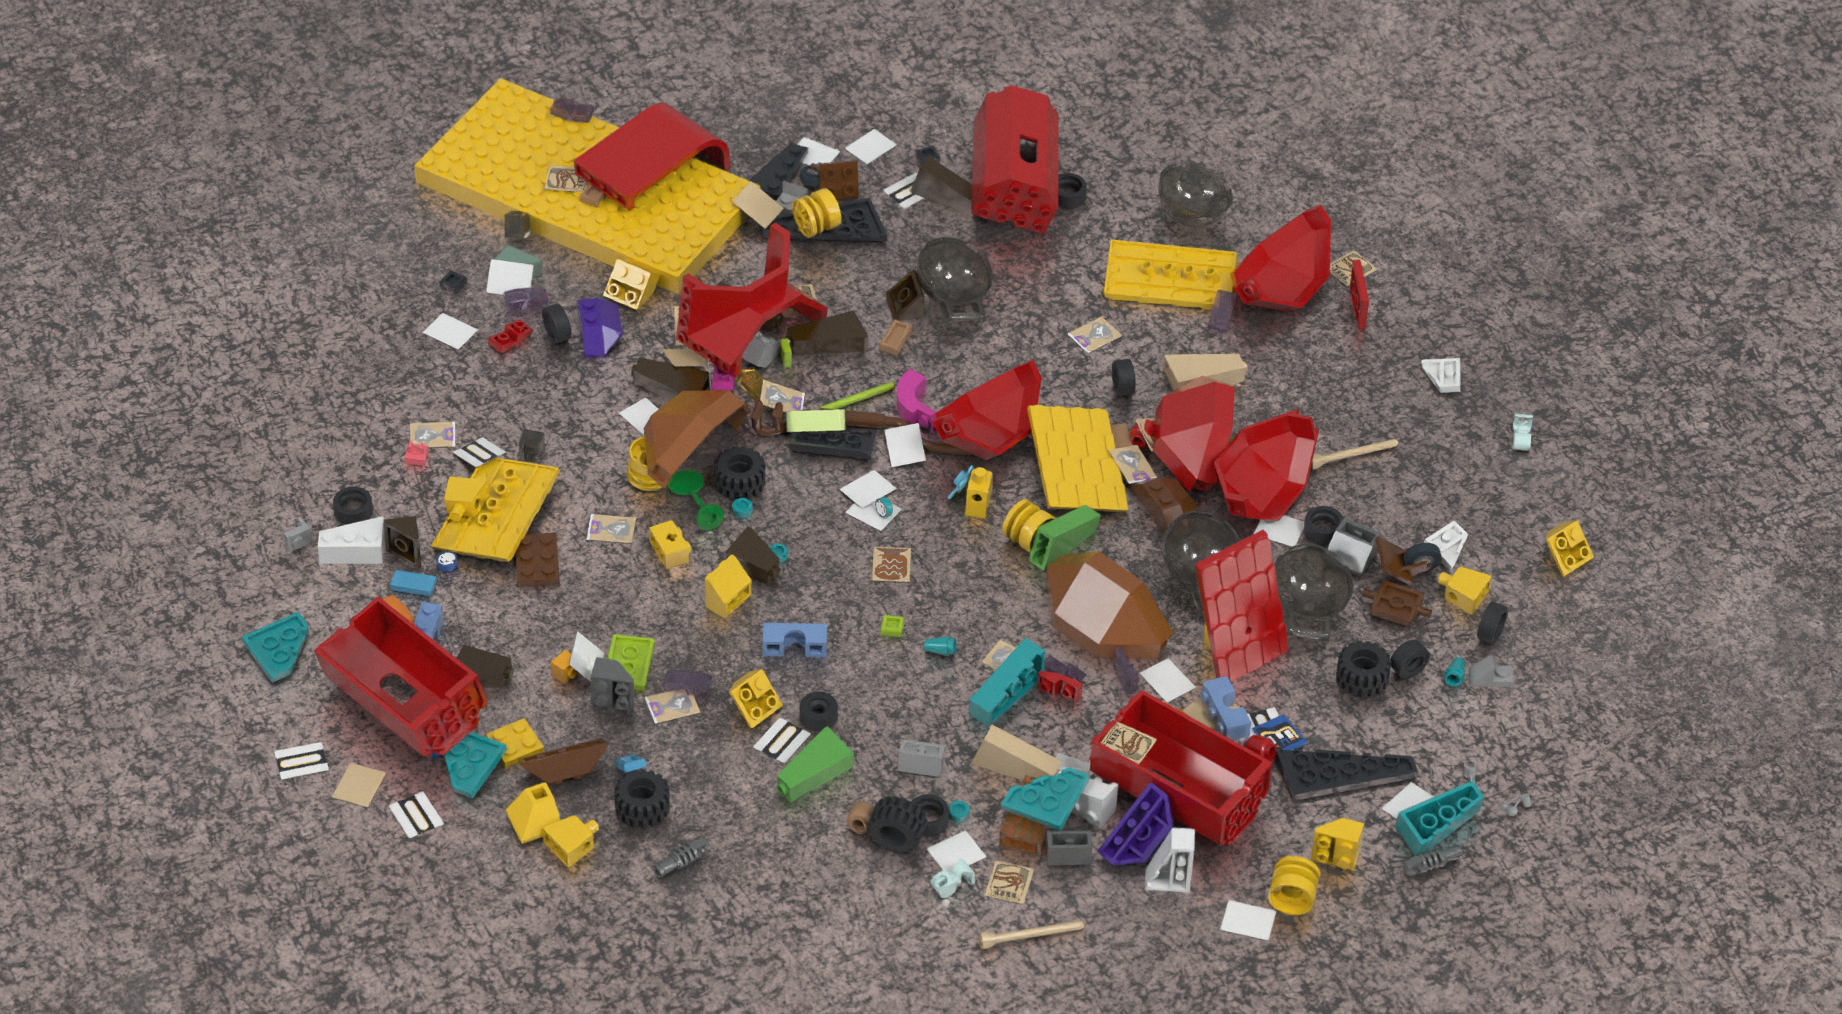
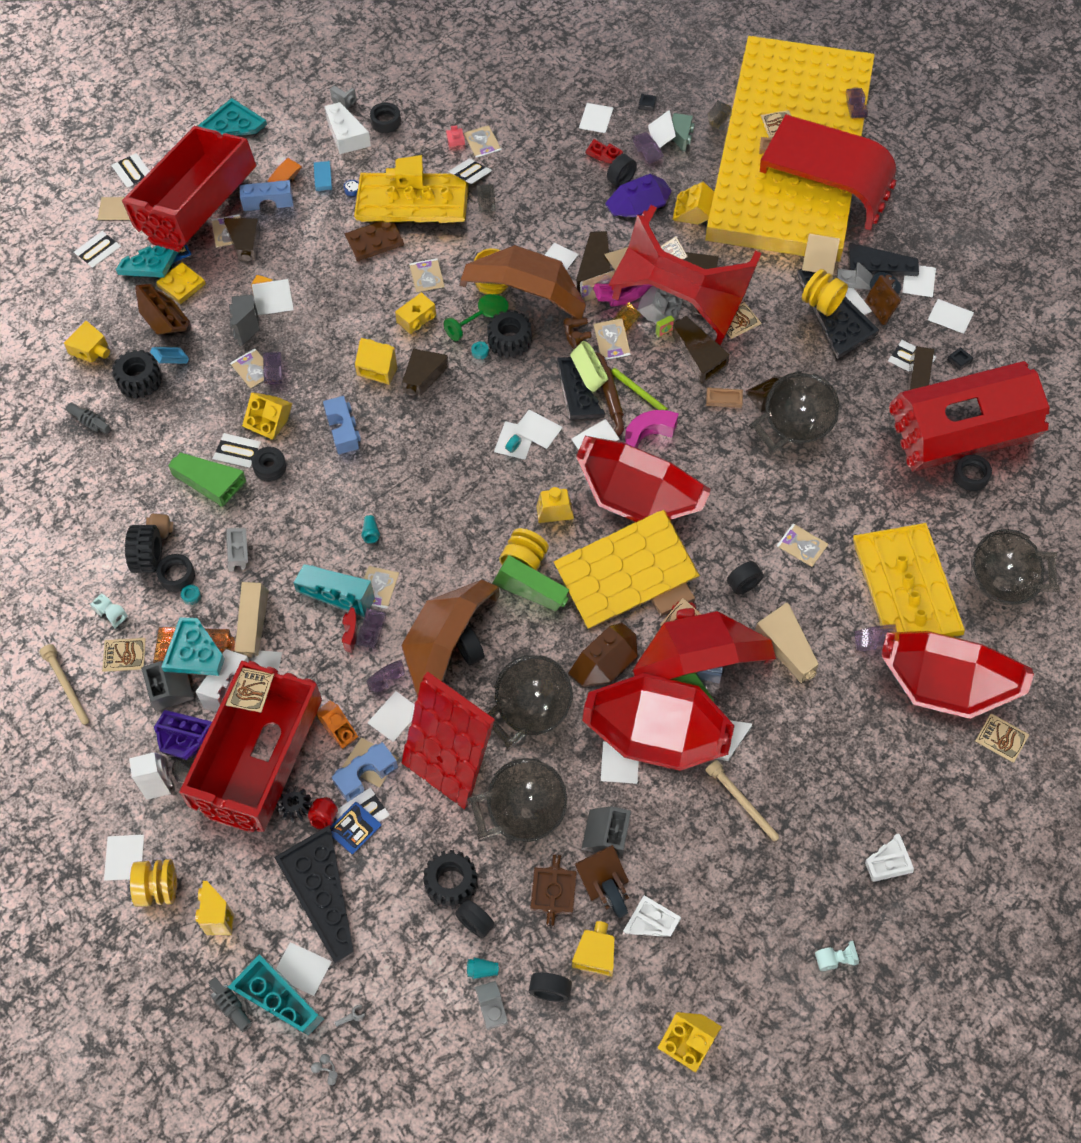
camera: 75 degrees right, 15 degrees up
dark brown slope [383,516,421,568] -> none
yellow slope [505,782,560,844] -> none
lime tile [607,634,655,691] -> none
teal tile [769,543,788,563] -> none
sticker [872,547,911,582] -> none
lime tile [881,615,905,638] -> none
white sticker [927,830,986,873] -> none
medium azure plate [947,465,974,499] -> none
sticker [1109,445,1157,484] -> none
black tyre [1304,506,1344,545] -> none
red tile [1349,260,1369,329] -> none

